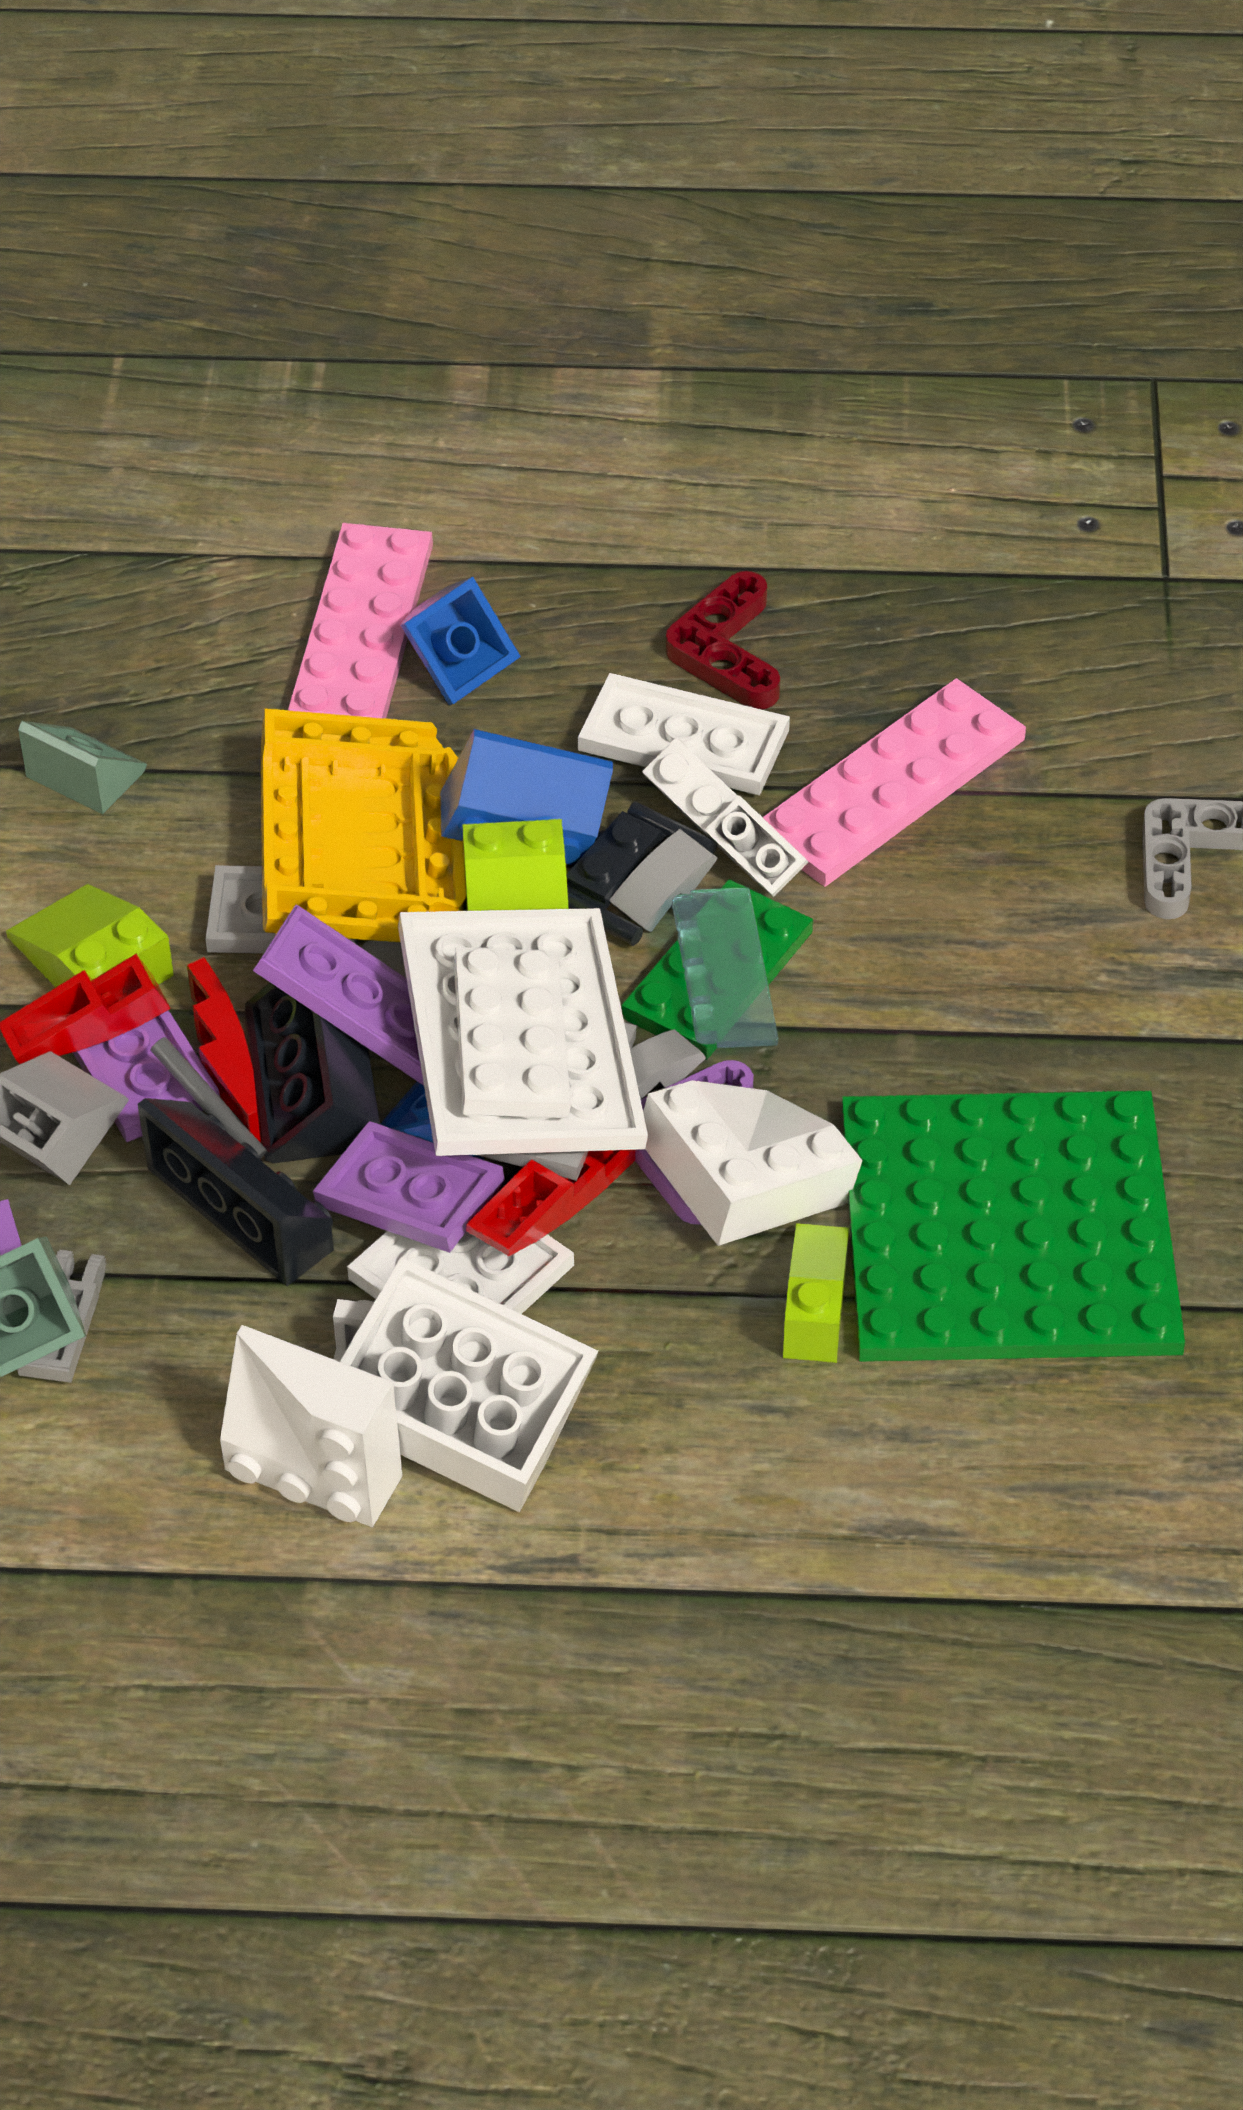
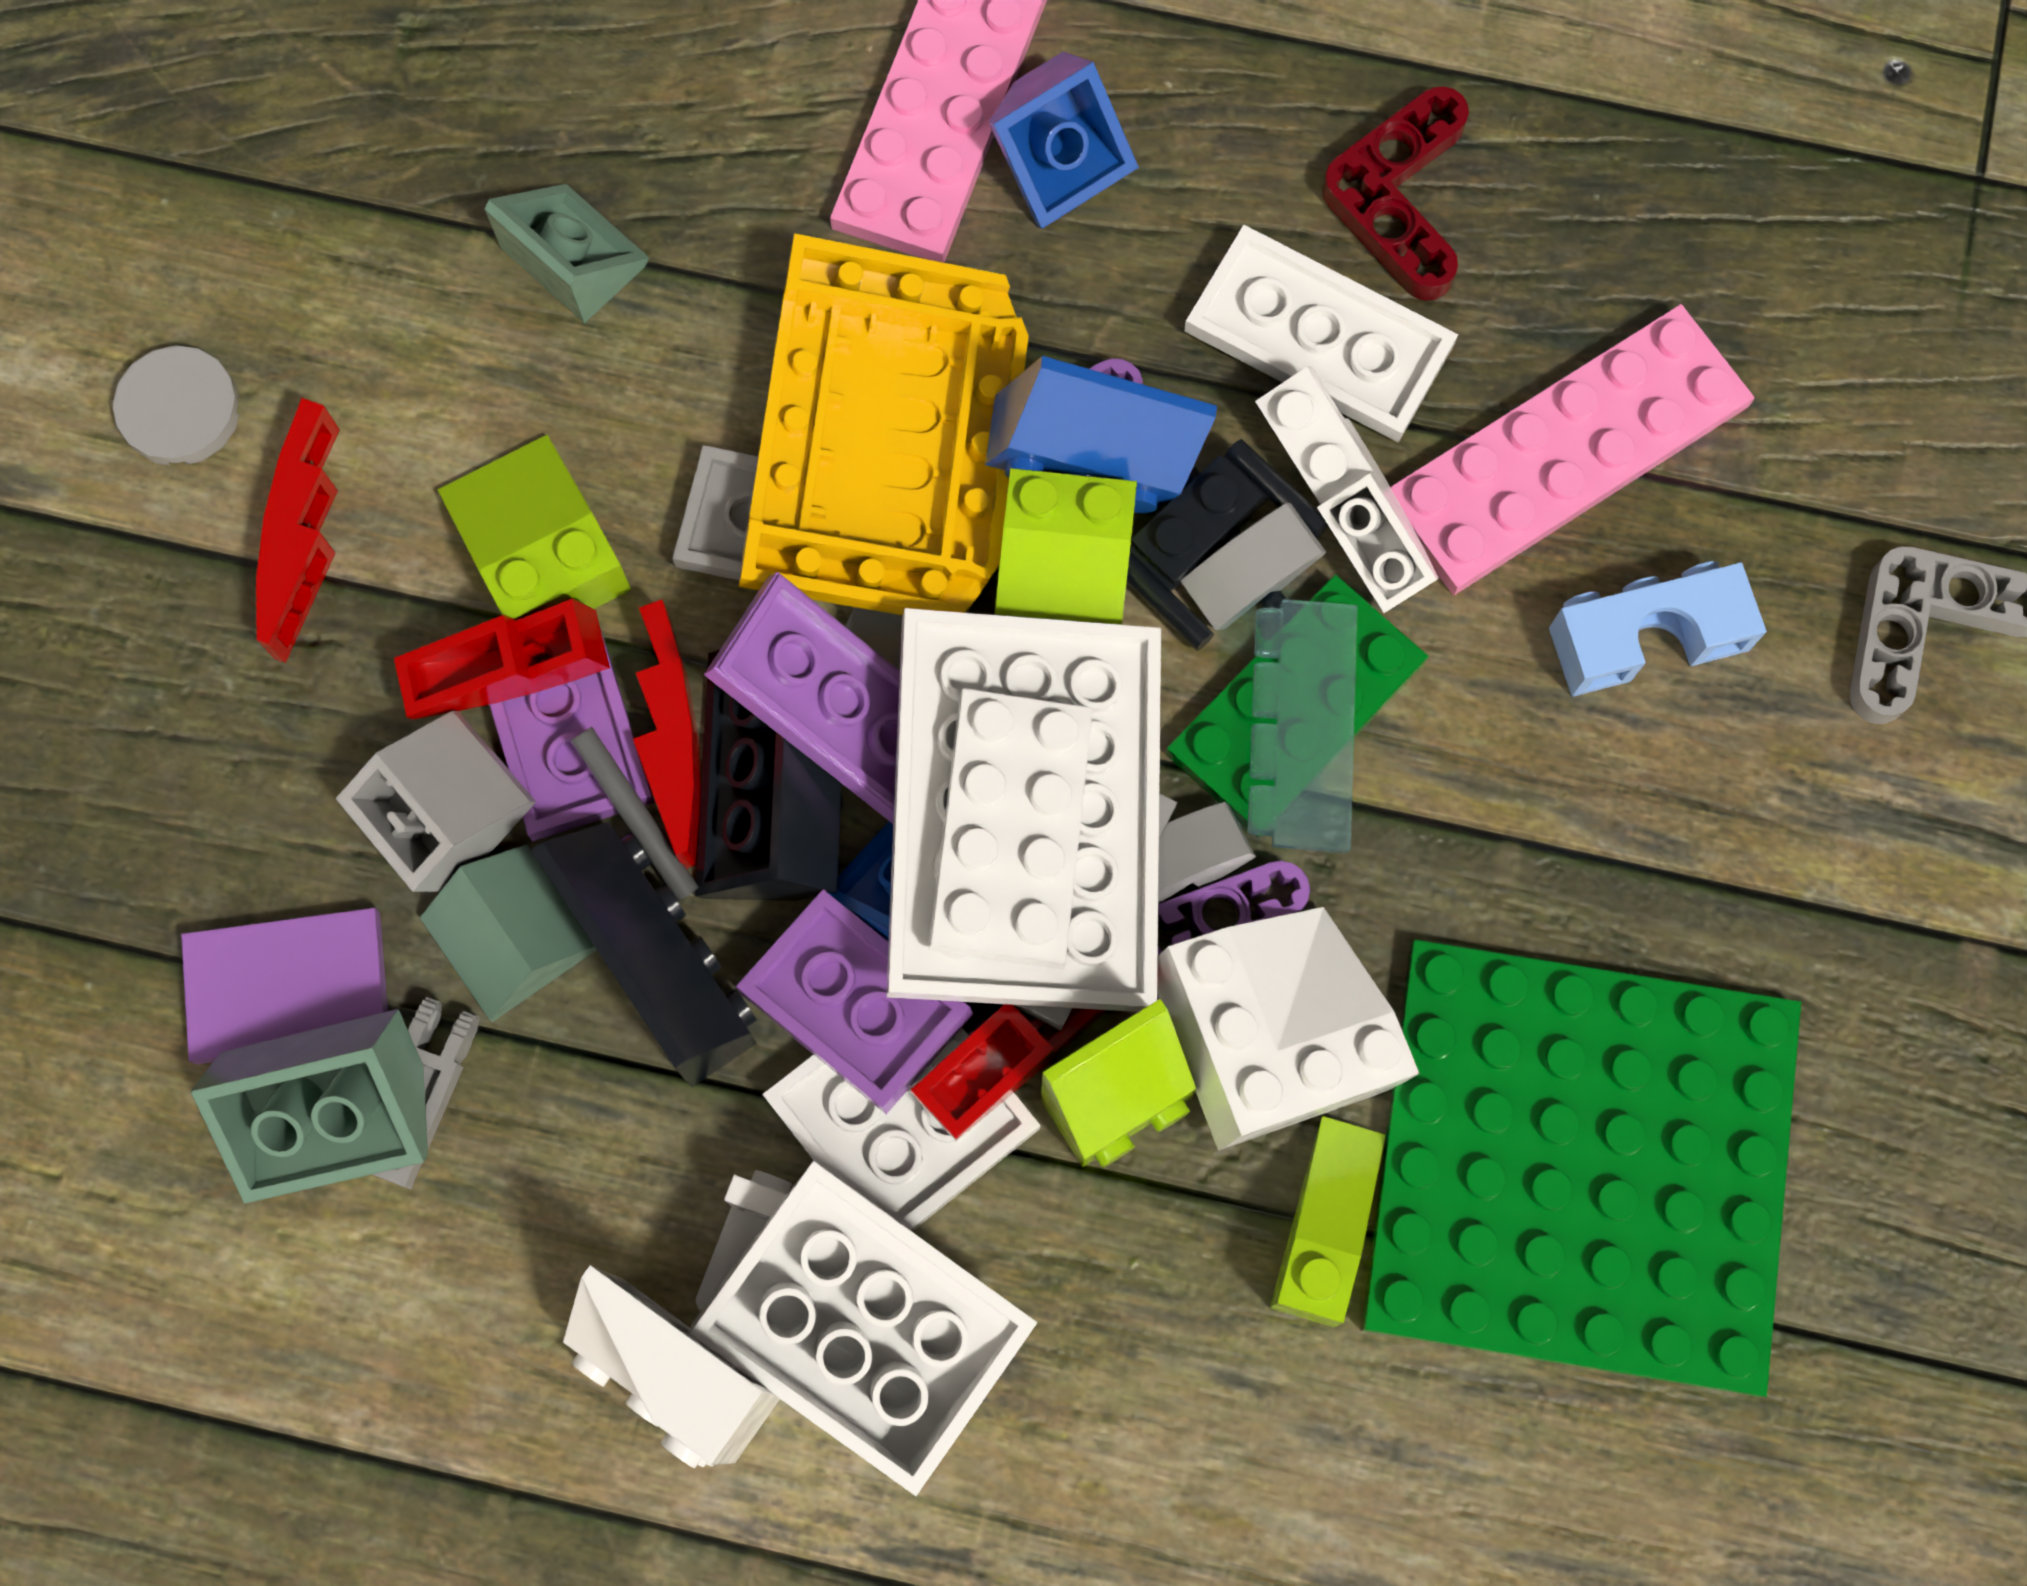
camera: 10 degrees right, 25 degrees up
none -> sand green slope [420,845,597,1022]
none -> lime slope [1041,999,1196,1168]
none -> light blue arch [1549,561,1767,697]

